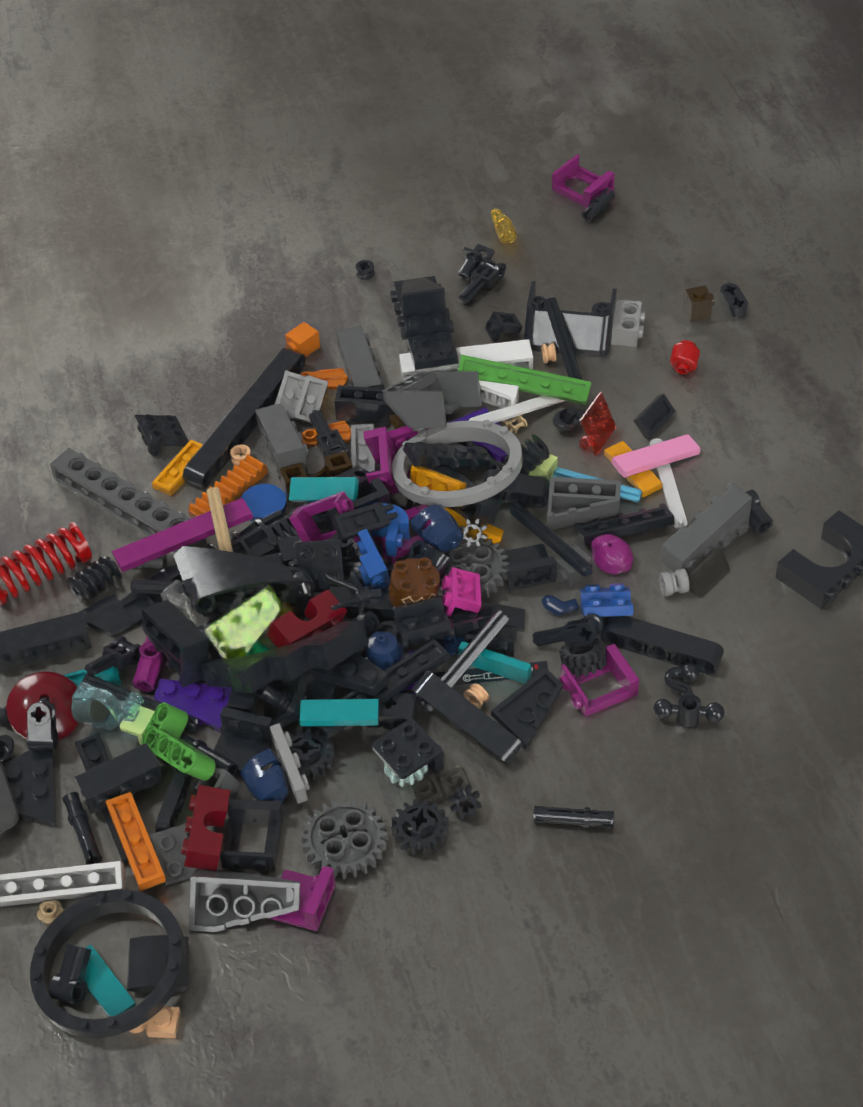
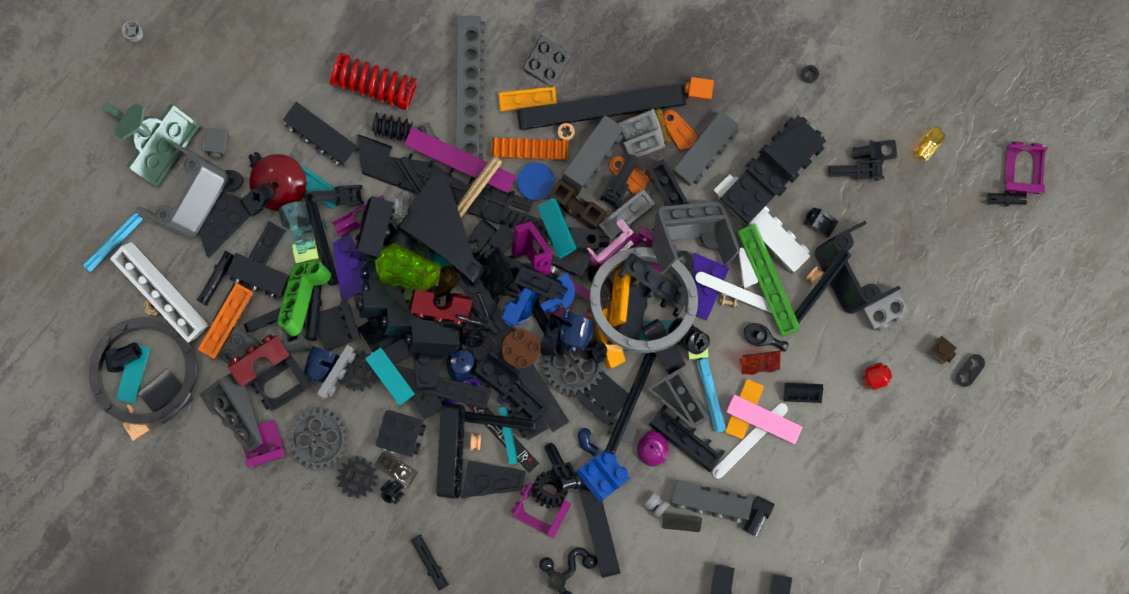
camera: 50 degrees right, 35 degrees up
dark pink bracket [441,567,482,617] -> none

